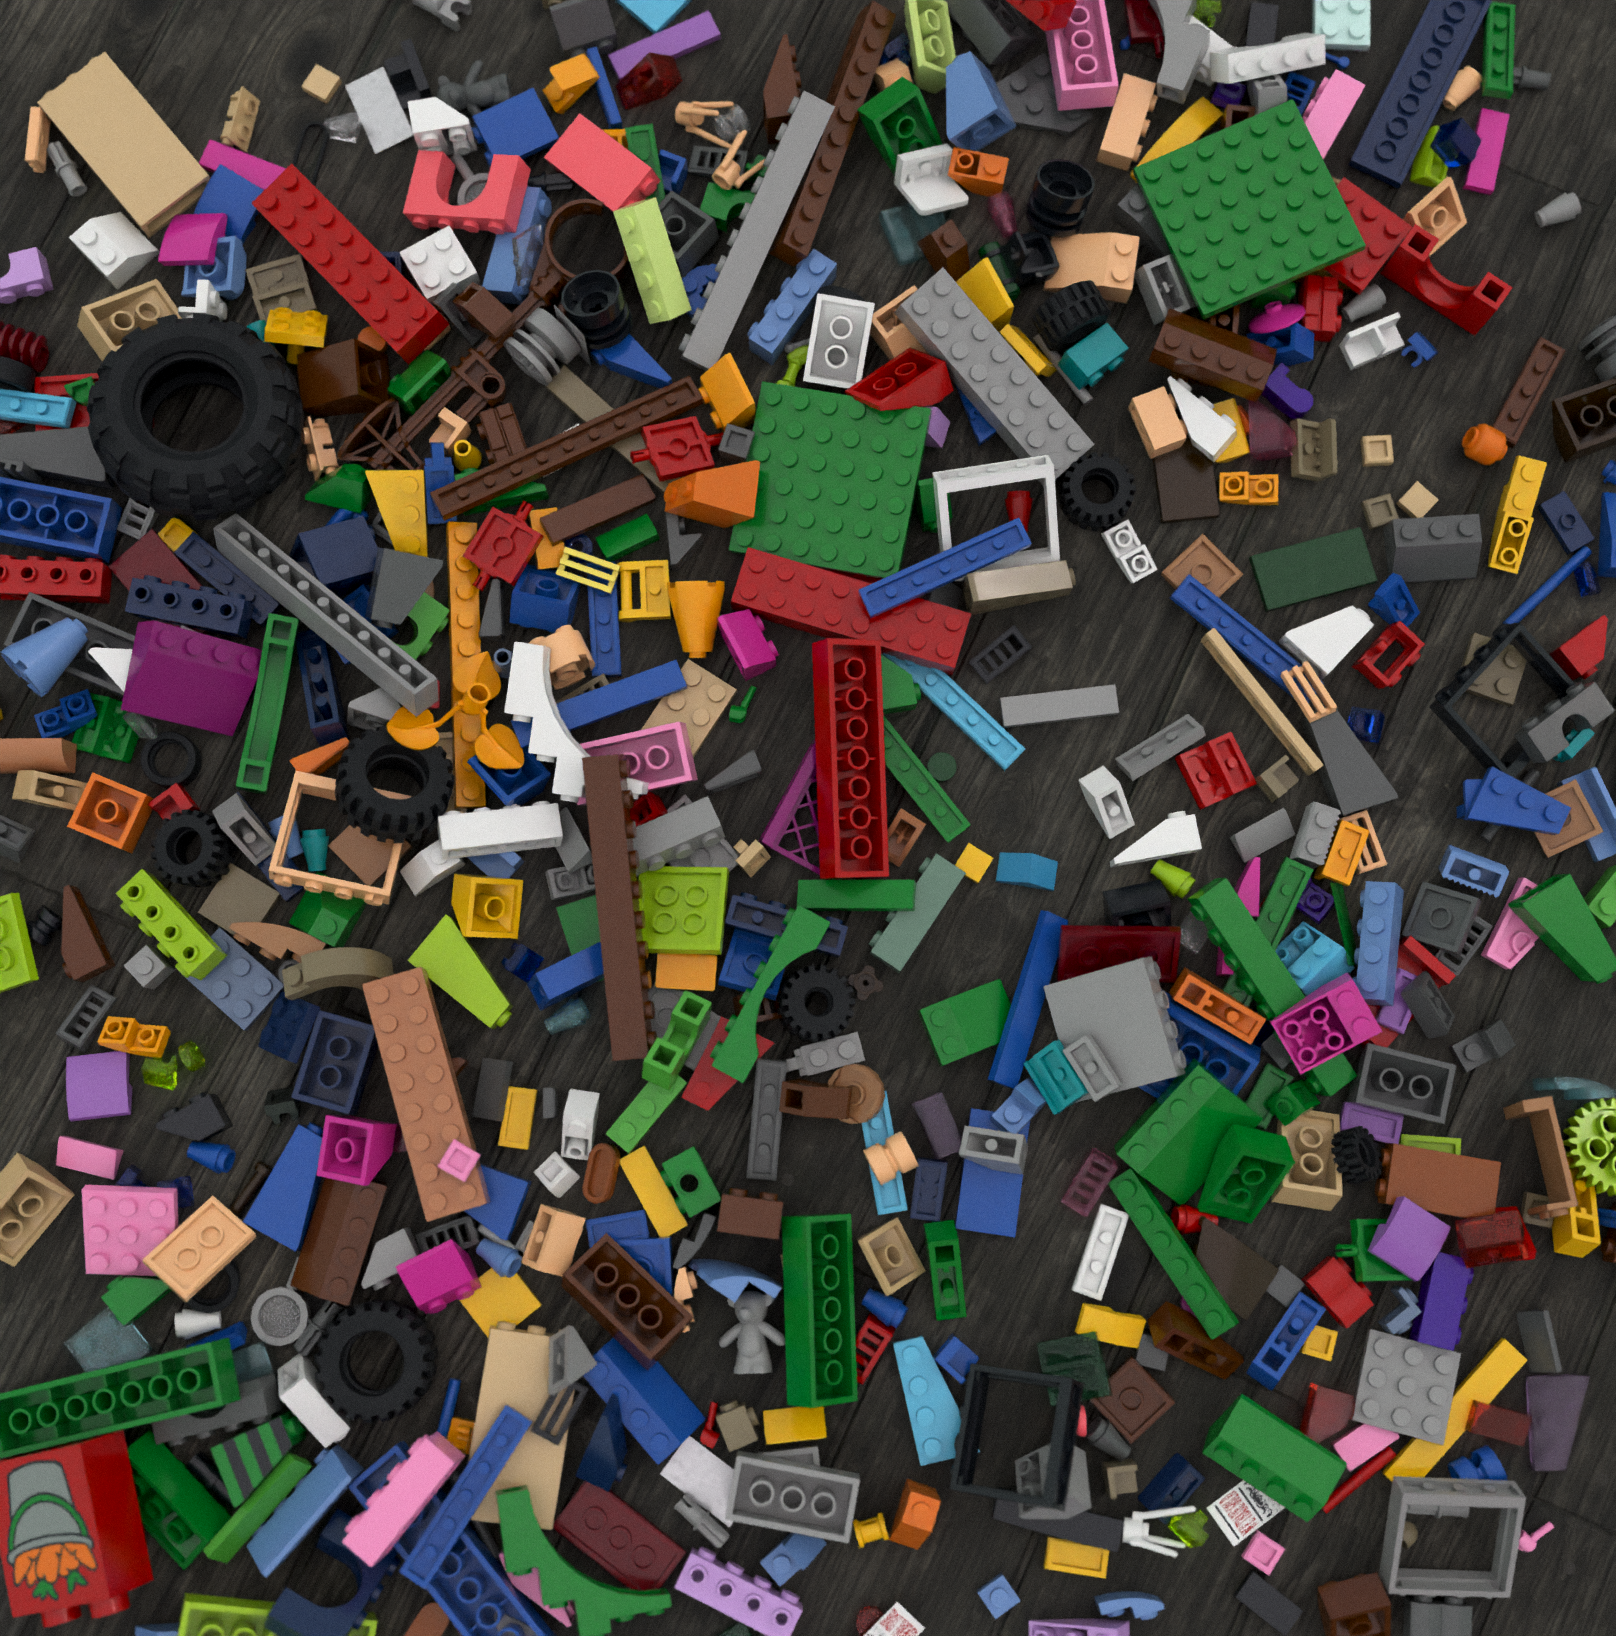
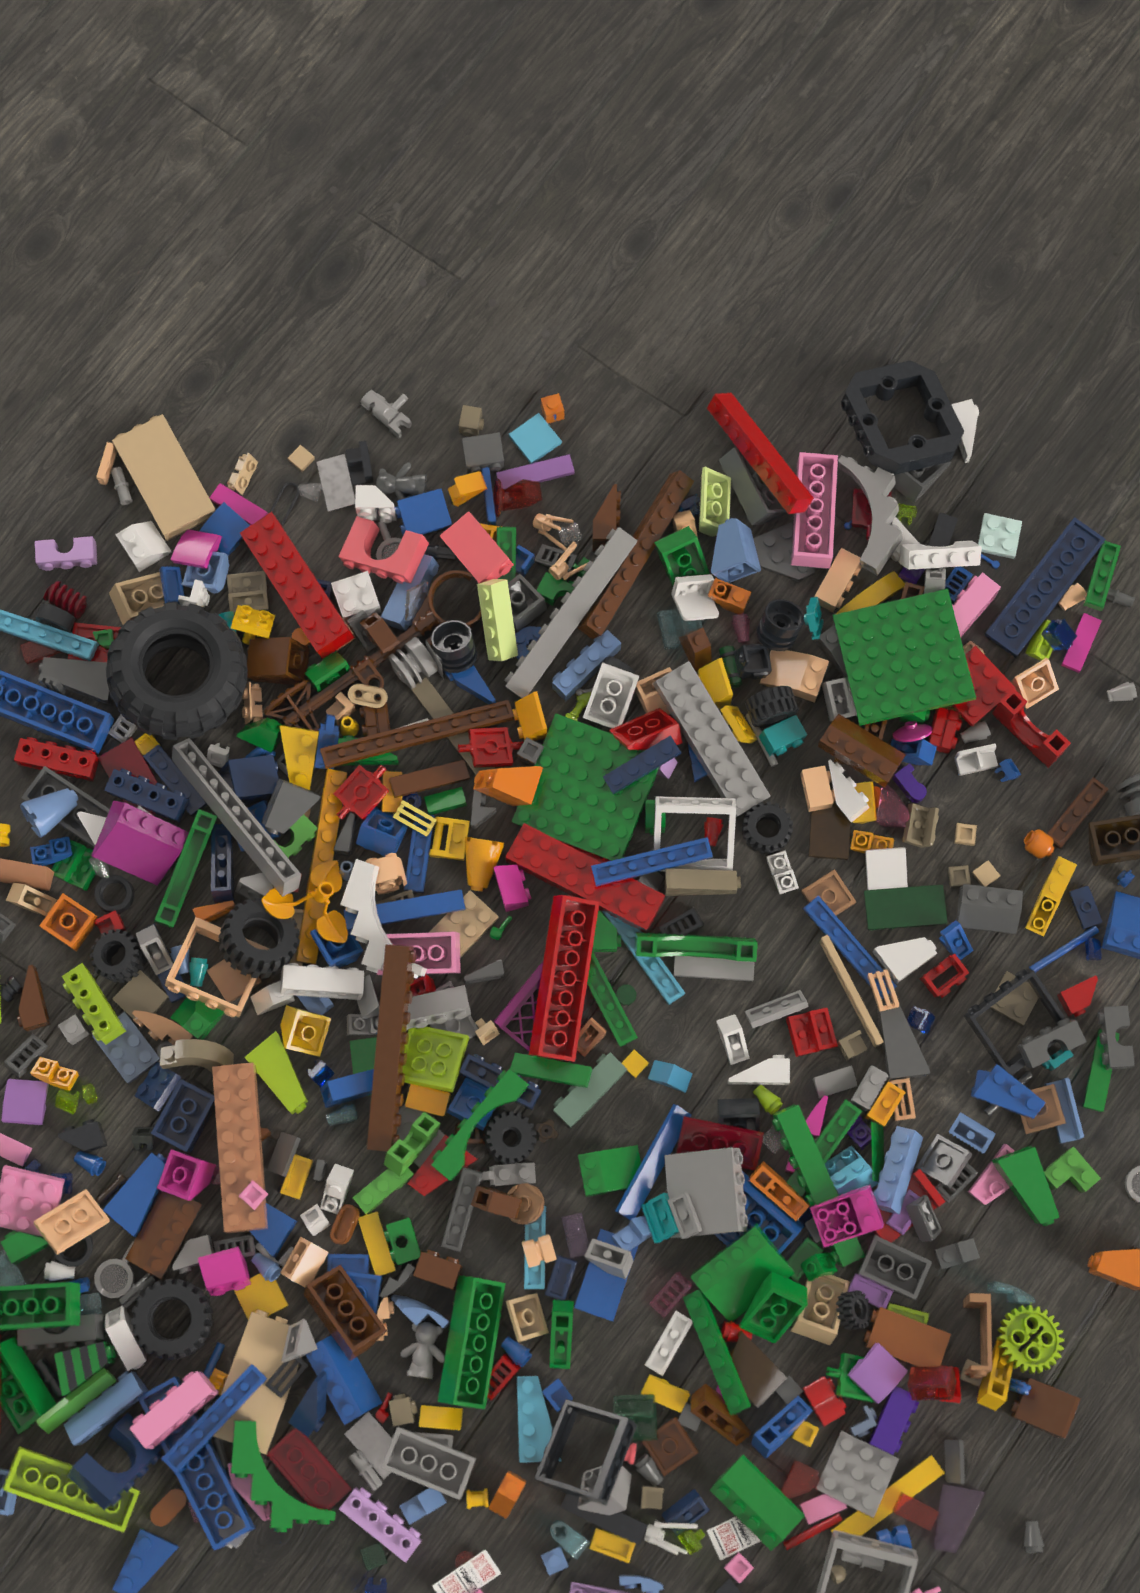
camera: 15 degrees right, 5 degrees down
none -> blue tile [159,567,184,605]
none -> white tile [207,743,230,768]
none -> tan plate [348,684,388,708]
none -> clear red dish [494,479,509,517]
none -> clear light blue piece [550,1521,590,1560]
none -> dark blue plate [603,735,681,794]
none -> green arch [634,932,758,962]
none -> teal plate [804,597,824,640]
none -> white tile [865,847,908,890]

